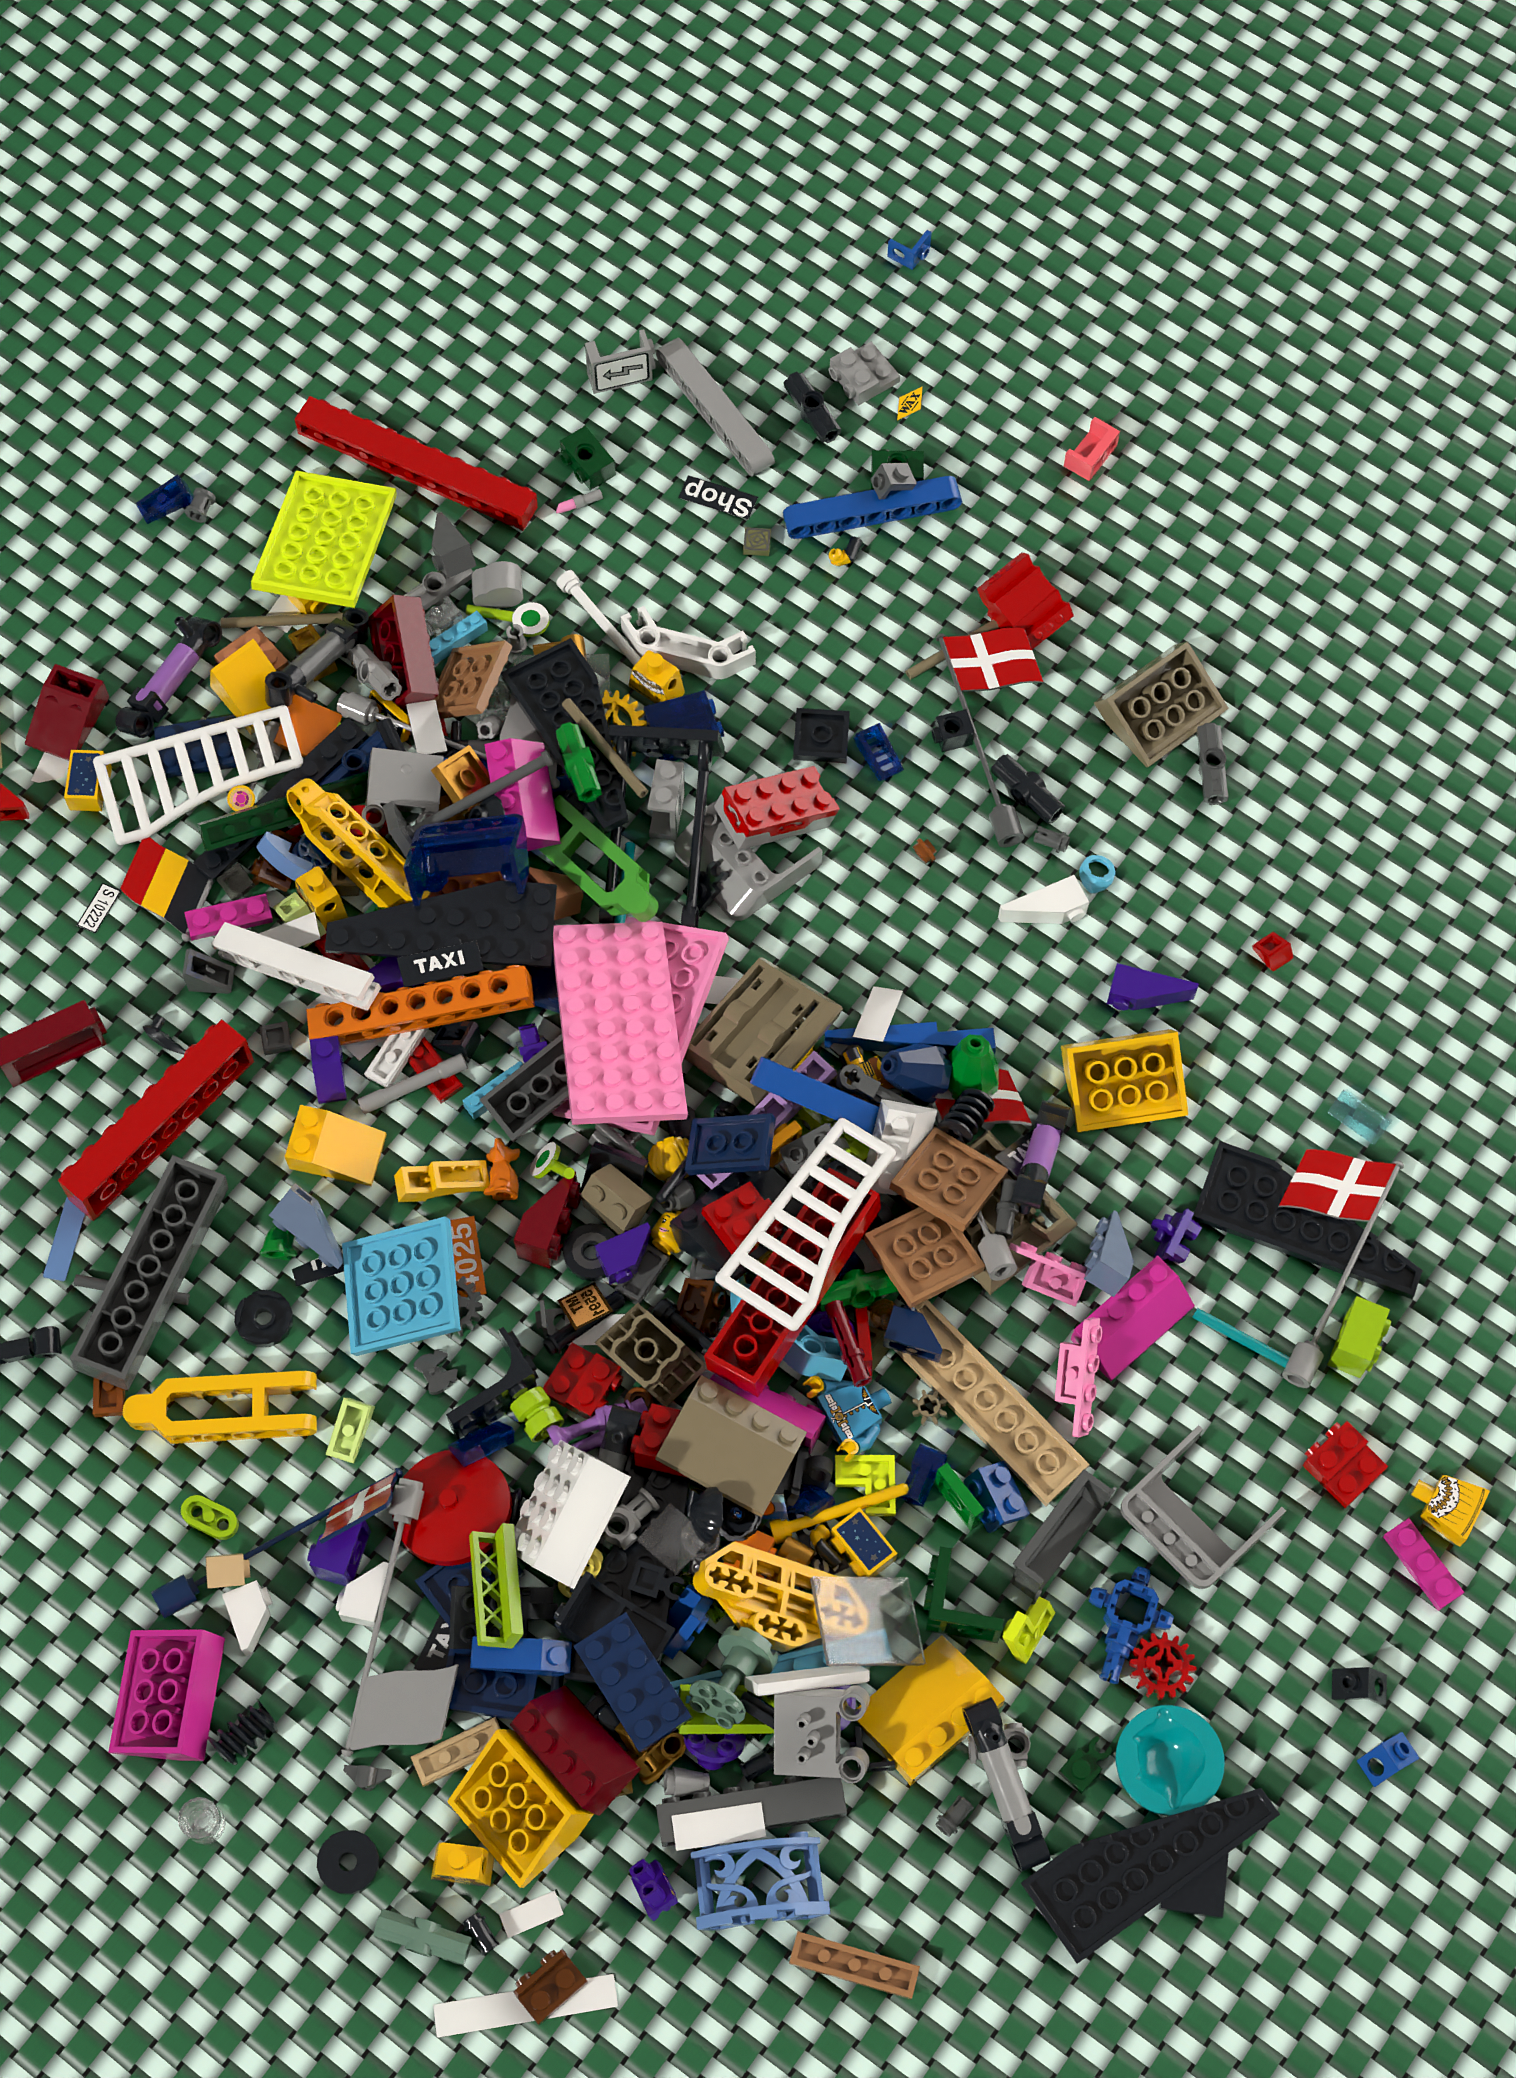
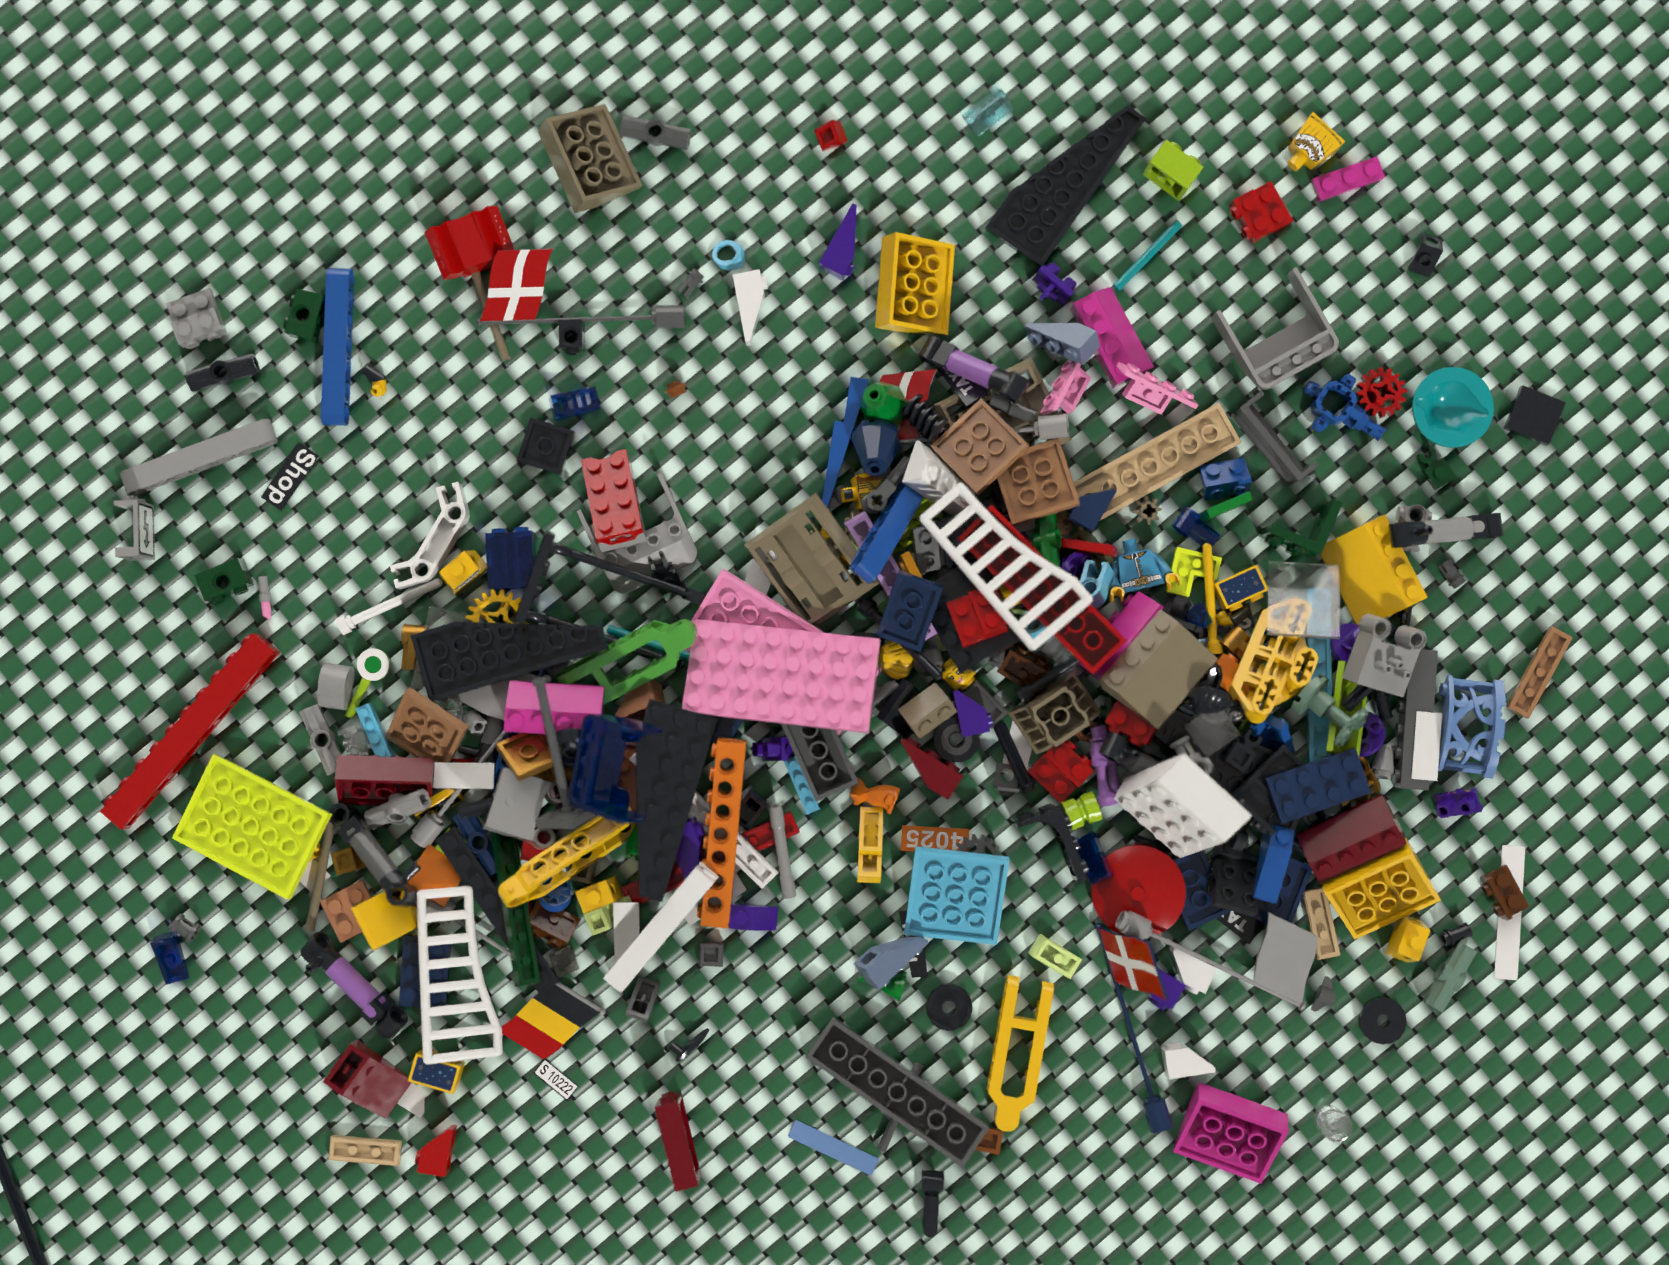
camera: 75 degrees left, 20 degrees up
red brick [58,1019,254,1222] -> none
lime plate [181,1495,239,1540] -> none
dark pink plate [184,894,273,941] -> none
tan brick [205,1553,250,1588] -> none
black piece [207,1698,278,1766] -> none
tile [227,785,255,811] -> none
medium blue slope [256,831,313,881] -> none
yellow slope [285,1105,387,1186] -> none
black sticker [397,940,484,987] -> none
dark grey piece [414,1350,458,1395] -> none
dark grey slope [432,512,477,578] -> none
lime fence [469,1523,523,1649] -> none
white sticker [499,1890,563,1938] -> none
light grey pin [506,624,527,654] -> none
piece [530,1142,575,1179] -> none
green piece [556,722,602,803] -> none
clear orange sticker [557,1282,613,1330] -> none
dark tan piece [562,698,648,798] -> none
light grey panel [648,759,685,841] -> none
olive tile [743,527,771,556] -> none
white tile [745,1663,869,1696] -> none
dark red pin [825,1300,872,1387] -> none
white sticker [853,986,903,1042] -> none
dark grey bracket [871,463,917,499] -> none
blue bracket [887,230,931,270] -> none
yellow sticker [897,386,923,420] -> none
black piece [991,754,1065,824] -> none
neon yellow plate [1003,1597,1055,1664] -> none
black wing [1021,1788,1280,1964] -> none
coral panel [1064,417,1120,481] -> none
flag [1278,1149,1404,1388] -> none
blue bracket [1357,1732,1419,1787] -> none

